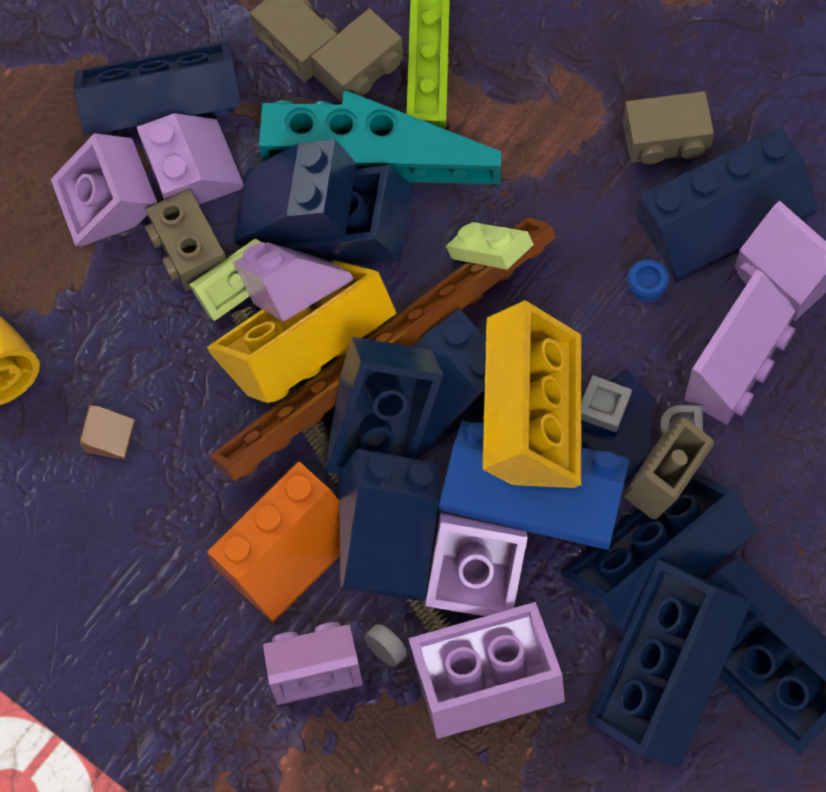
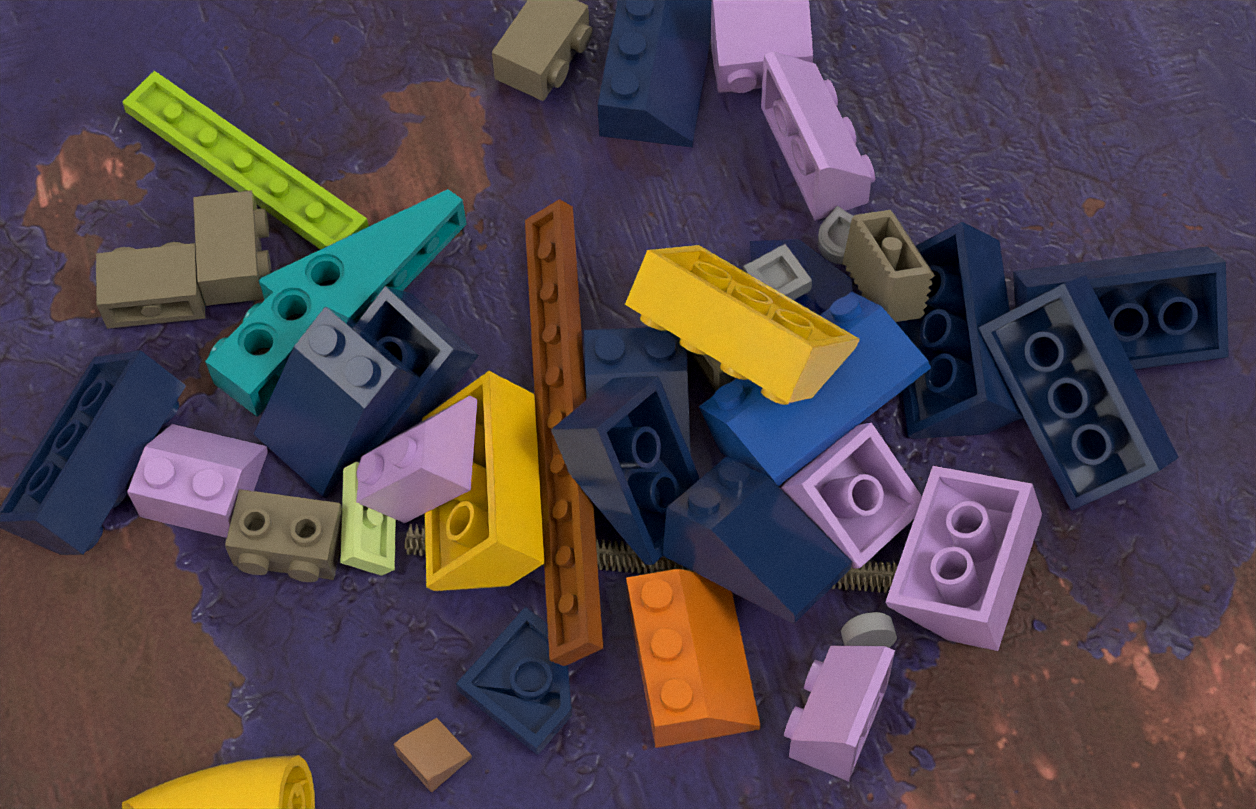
camera: 55 degrees left, 5 degrees down
lavender slope [51,133,158,247] -> none
yellowish green plate [446,222,534,270] -> none
blue tile [627,259,669,302] -> none
none -> dark blue plate [456,606,572,755]

